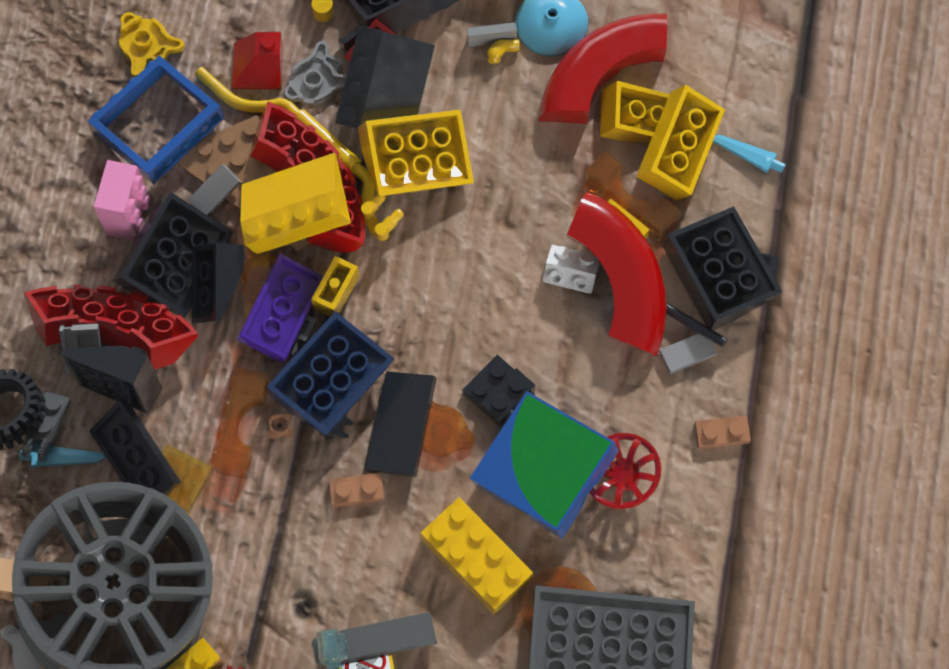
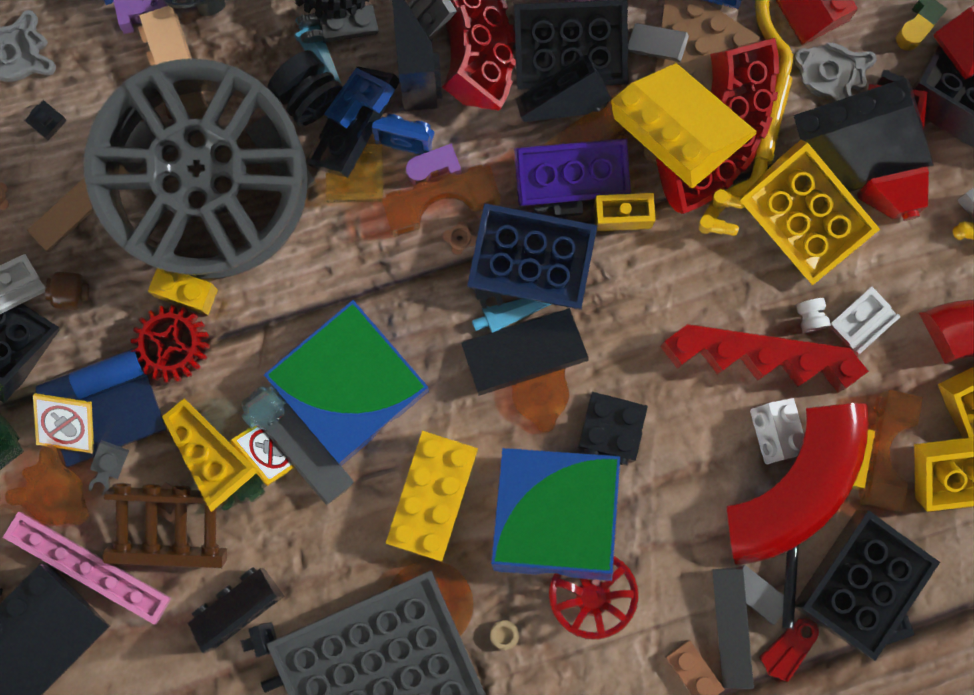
camera: 60 degrees right, 10 degrees up
nougat plate [329,472,385,507] -> none
none -> green tile [264,300,429,466]
none -> black wheel [267,50,343,127]
none -> blue plate [324,68,395,128]
none -> blue slope [372,114,435,155]
none -> medium lavender leg [406,143,462,186]
none -> medium azure bar [472,299,551,333]
none -> tan tile [490,620,519,650]
none -> red brick [660,324,869,393]
none -> dark grey slope [712,567,754,689]
none -> red piece [759,618,819,682]
none -> white wheel [796,298,831,333]
none -> white plate [830,287,900,356]
none -> red slope [857,166,929,221]

